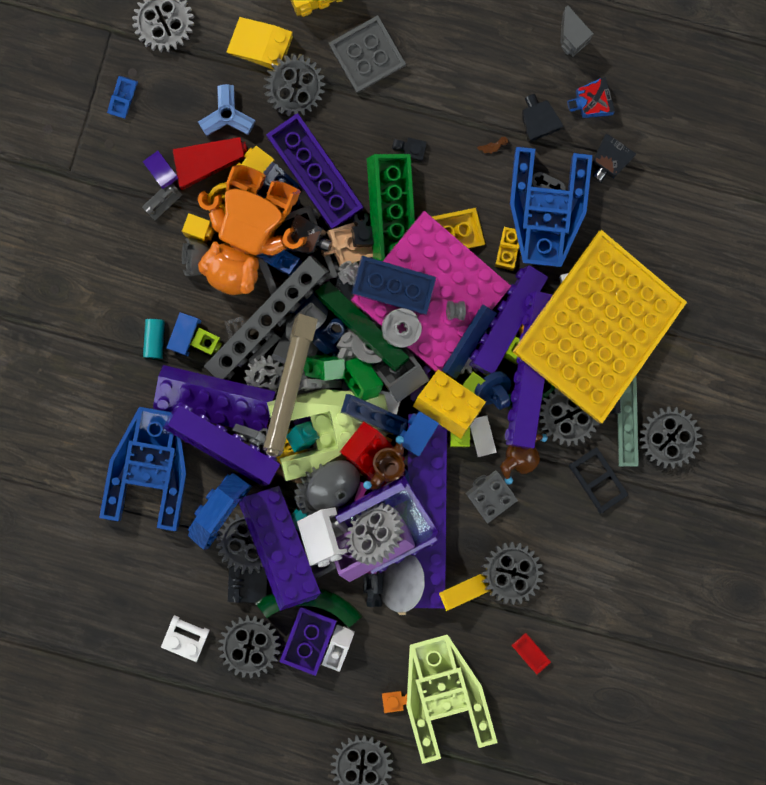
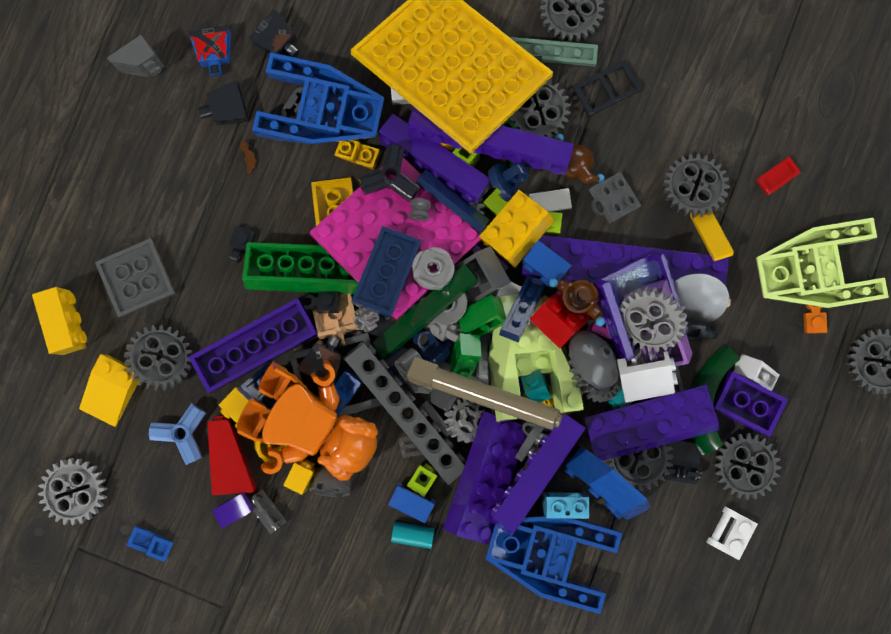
camera: 85 degrees left, 0 degrees up
none -> black piece [358,144,420,202]
none -> medium azure window [542,492,589,519]

